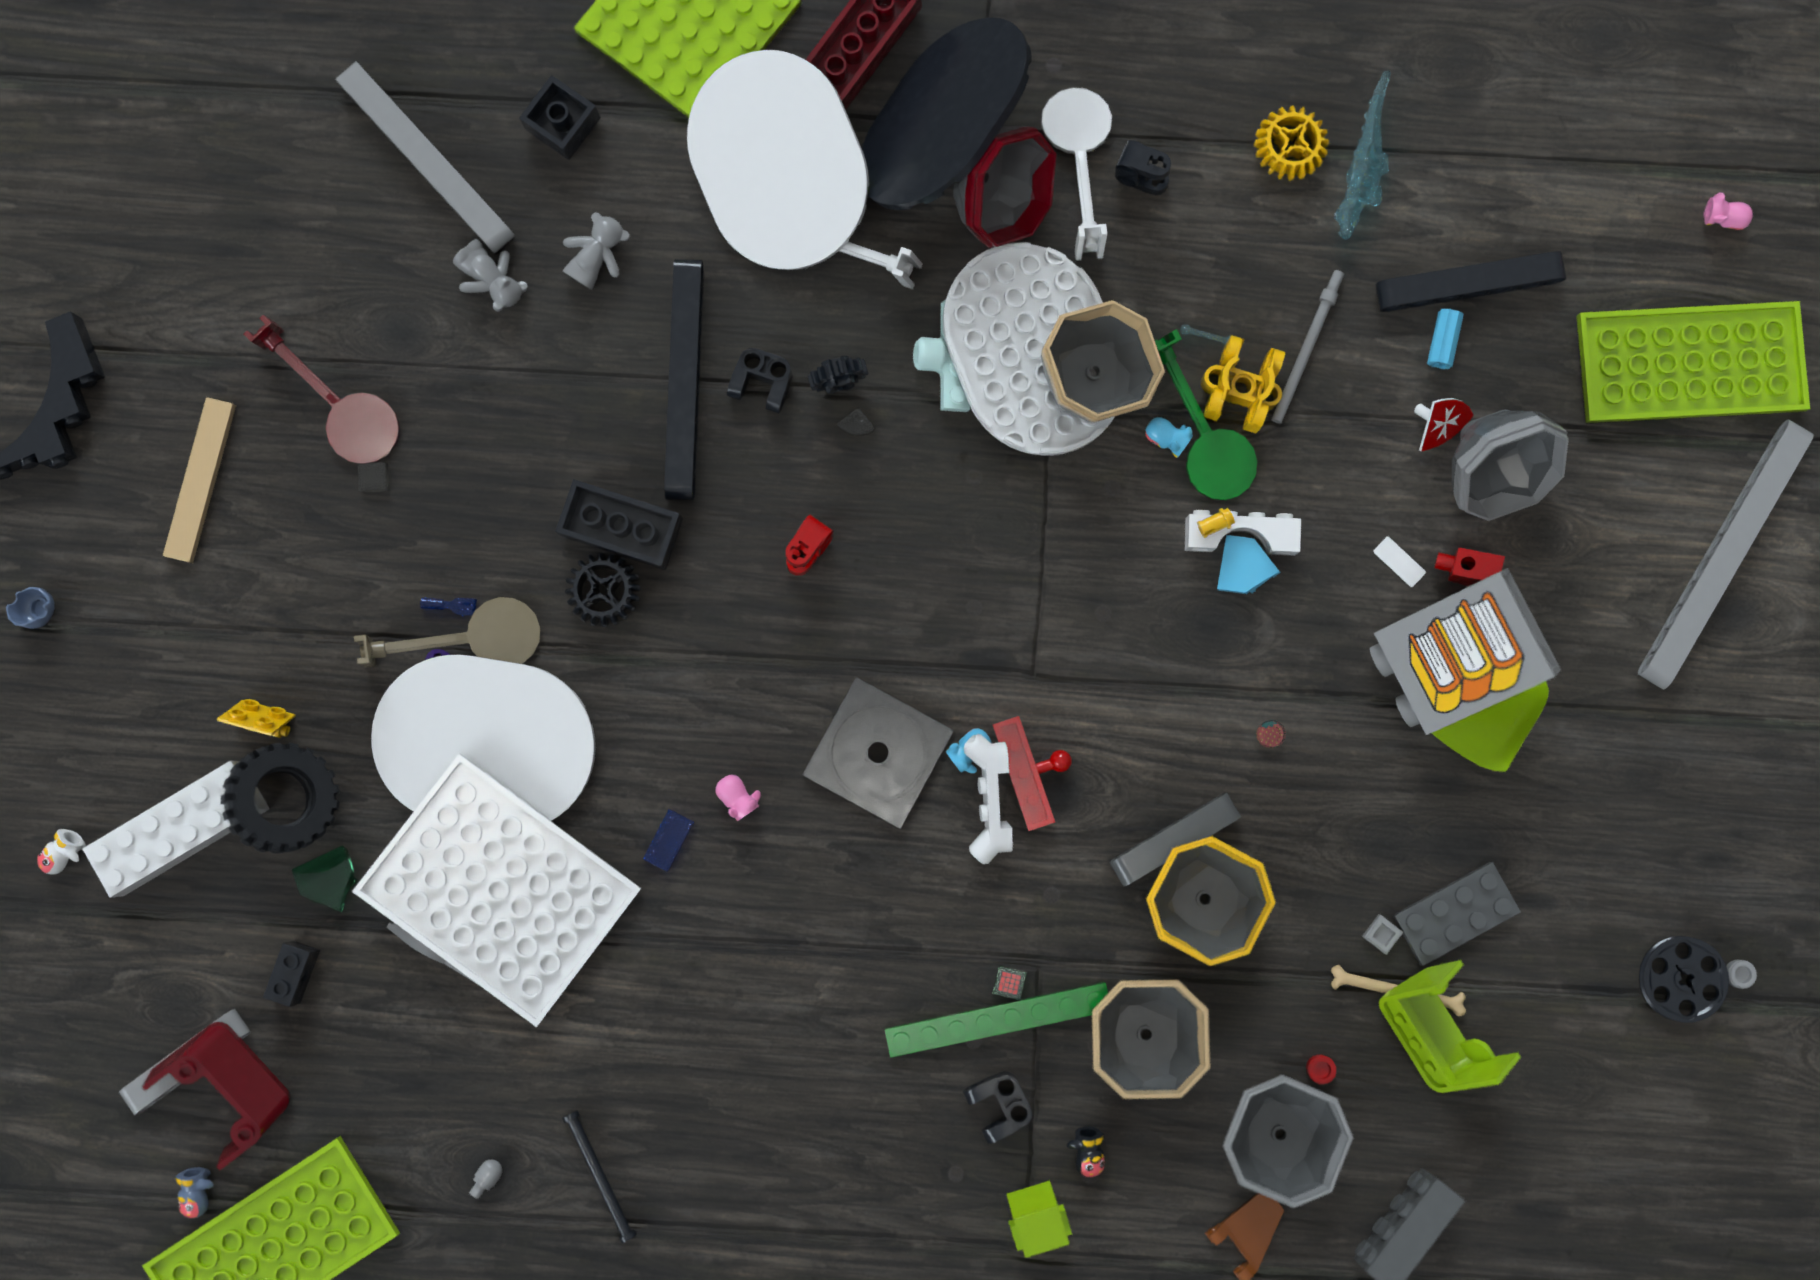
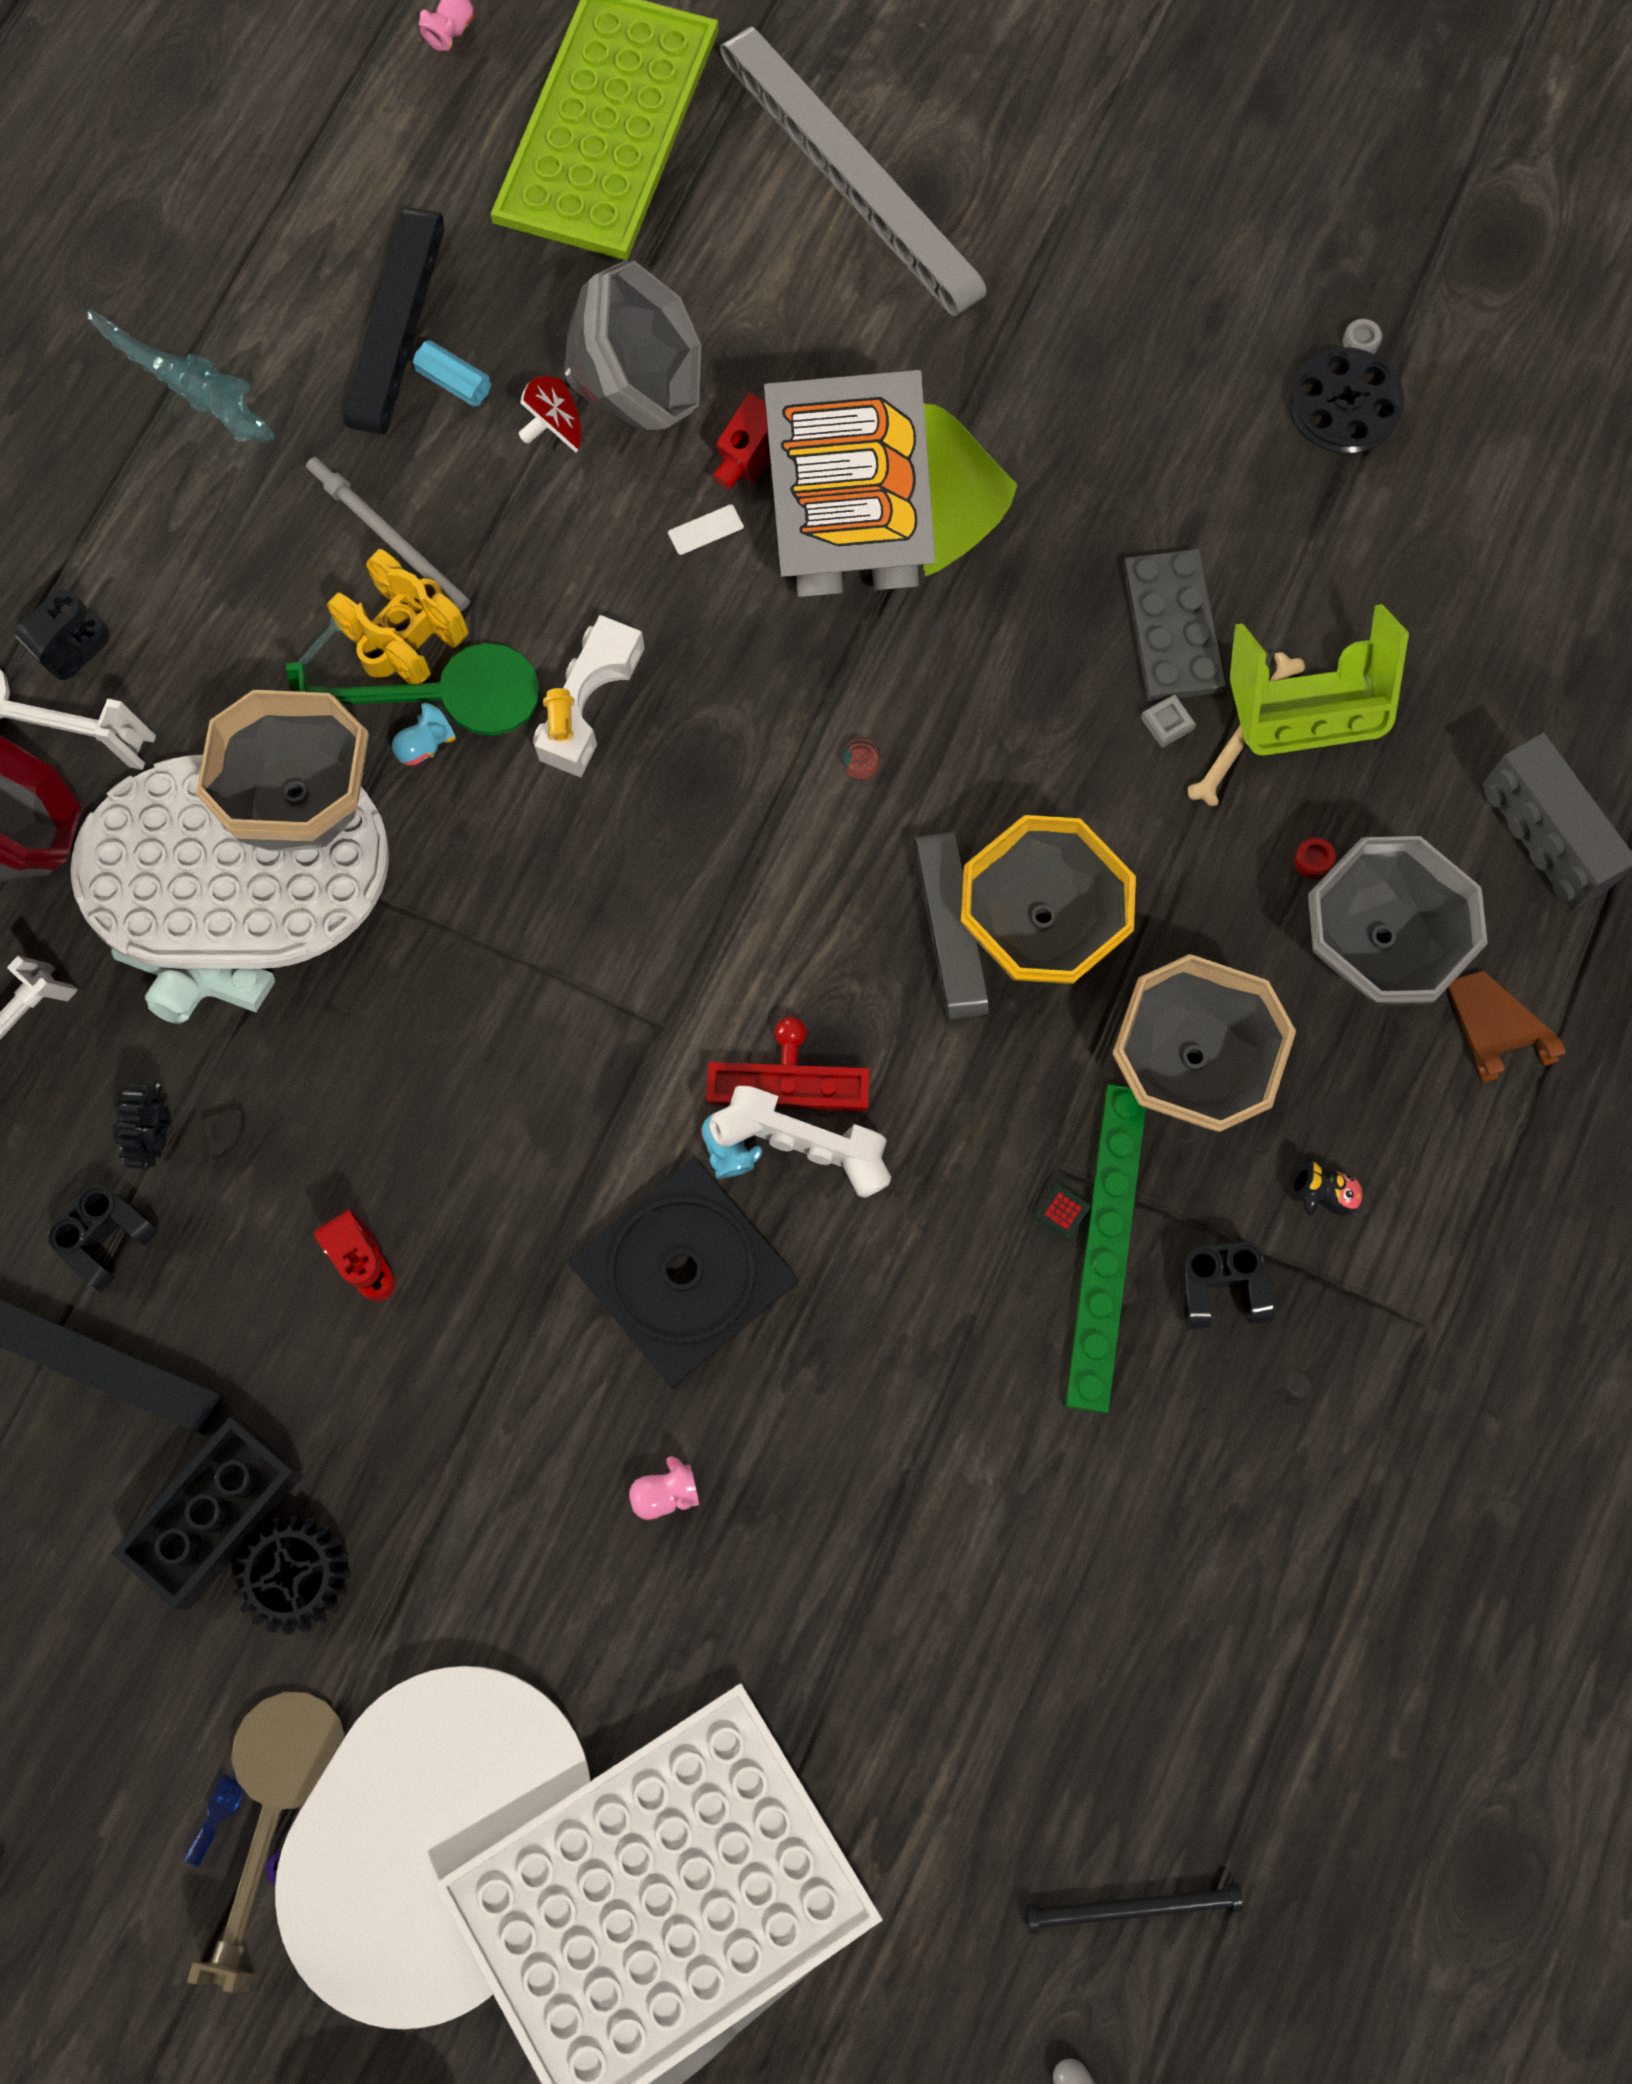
camera: 70 degrees left, 10 degrees down
clear blue tile [643,809,694,872] -> none
lime plate [1006,1181,1072,1258] -> none
medium azure slope [1217,535,1281,594] -> none
yellow gear [1254,105,1329,181] -> none

